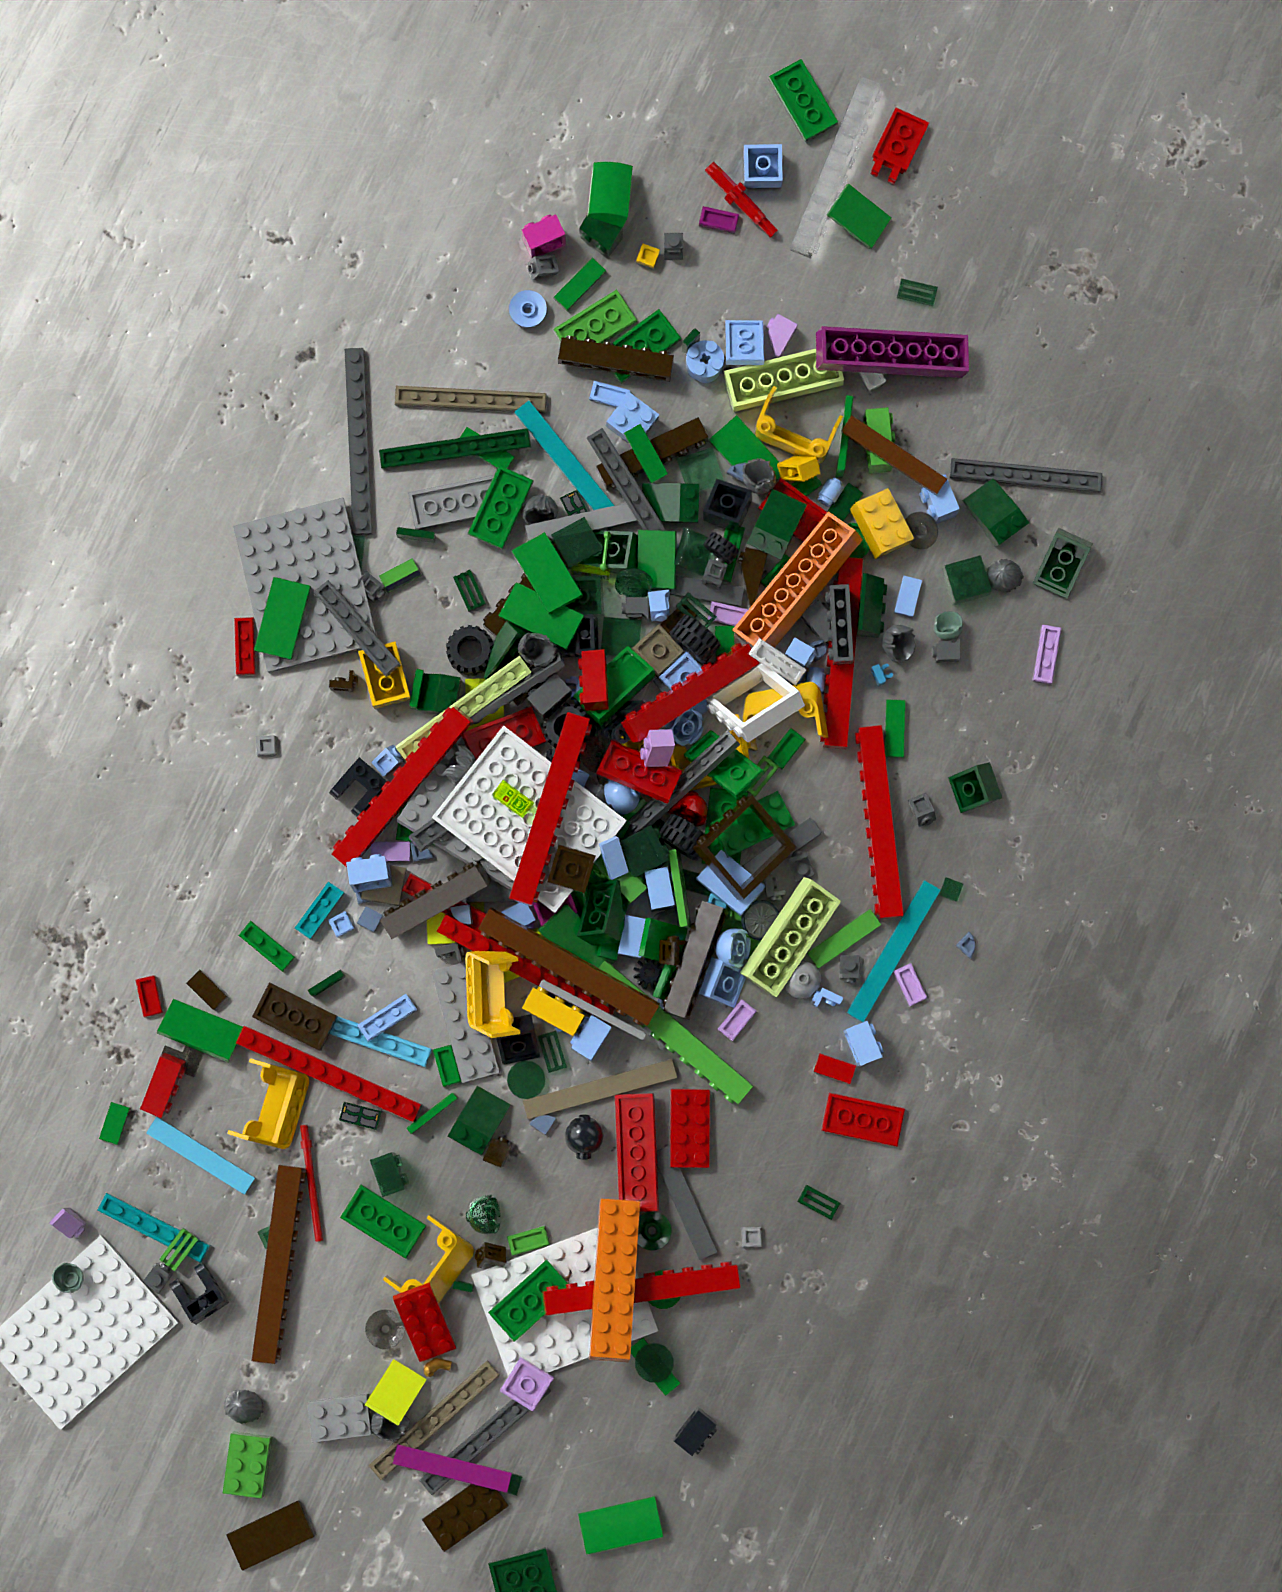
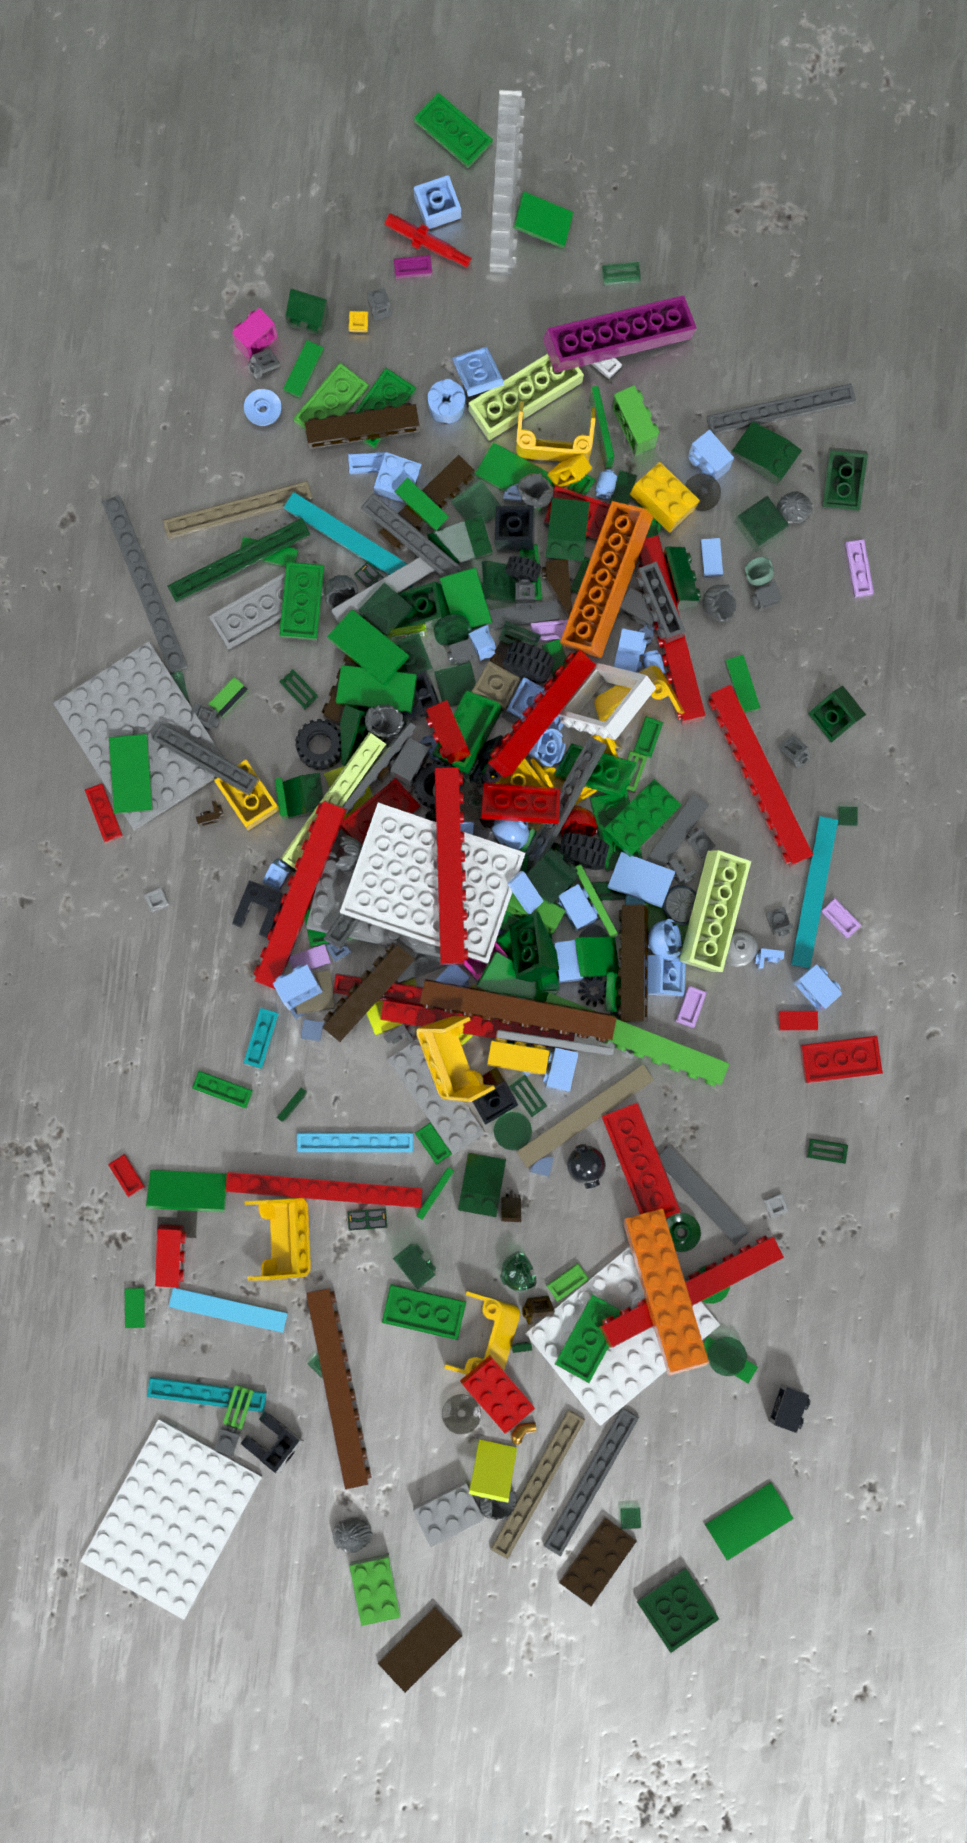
camera: 25 degrees left, 0 degrees up
lavender slope [49,1208,87,1238] -> none
sand green hair [52,1262,84,1293] -> none
dark brown tile [186,969,228,1010] -> none
dark brown plate [252,982,338,1051] -> none
red bar [300,1124,323,1242] -> none
light blue tile [328,911,354,937] -> none
light blue tile [357,994,417,1042] -> none
magenta tile [392,1444,512,1493] -> none
dark green tile [396,527,436,543] -> none
sand blue tile [450,904,473,924] -> none
clear neon green tile [491,780,534,819] -> none
lavender tile [500,1357,554,1411] -> none
dark brown plate [547,844,596,893] -> none
green slope [587,162,633,228] -> none
bright green hinge [600,532,611,571] -> none
lavender brick [640,729,675,767] -> none
dark brown bracket [659,936,686,965] -> none
red plate [670,1089,710,1168] -> none
dark green tile [682,328,700,356] -> none
dark brown window [693,795,797,900] -> none
white plate [749,638,806,685] -> none
lavender slope [767,314,798,358] -> none
bright green tile [807,909,881,969] -> none
reddish brown tile [841,416,947,495] -> none
red tile [870,107,930,185] -> none
dark azure tile [870,664,893,687] -> none
sand blue tile [956,932,975,959] -> none

